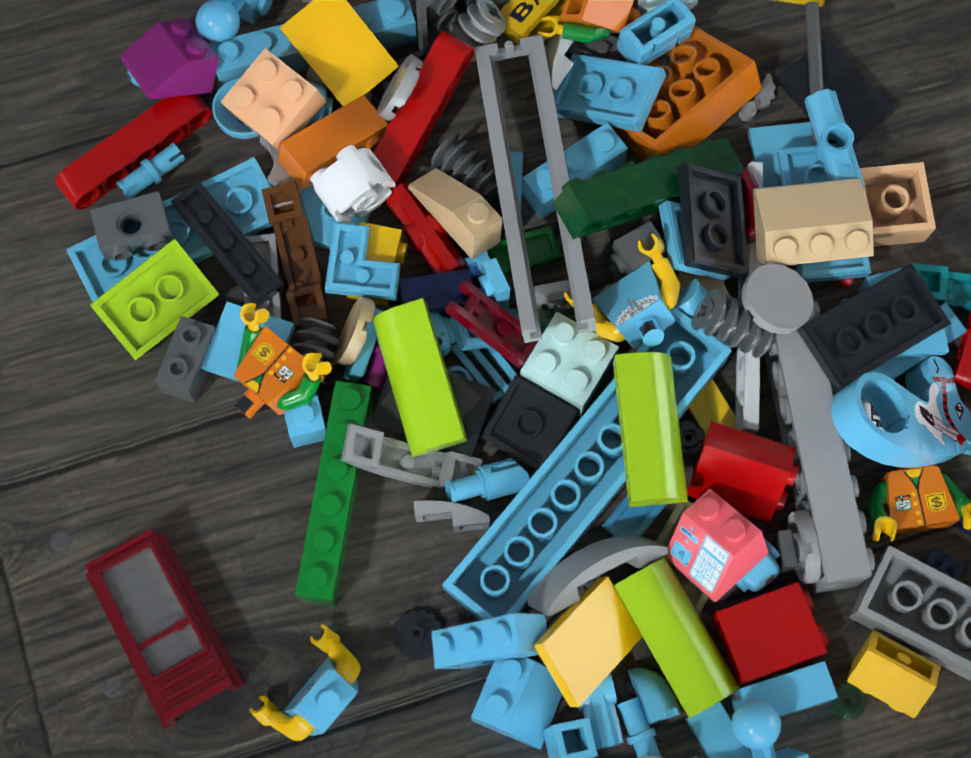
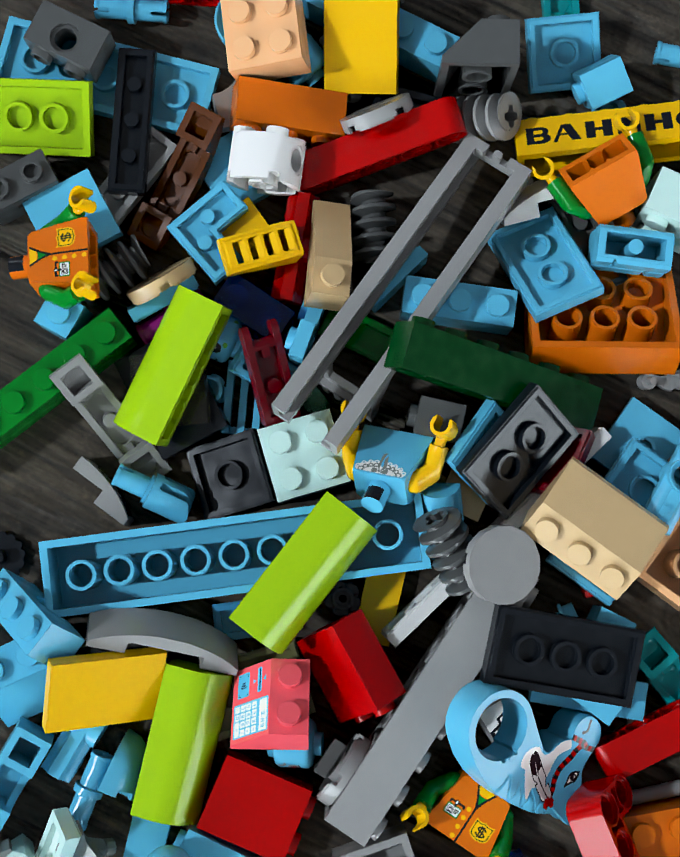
camera: 40 degrees right, 10 degrees up
none -> yellow slope [216,220,304,277]

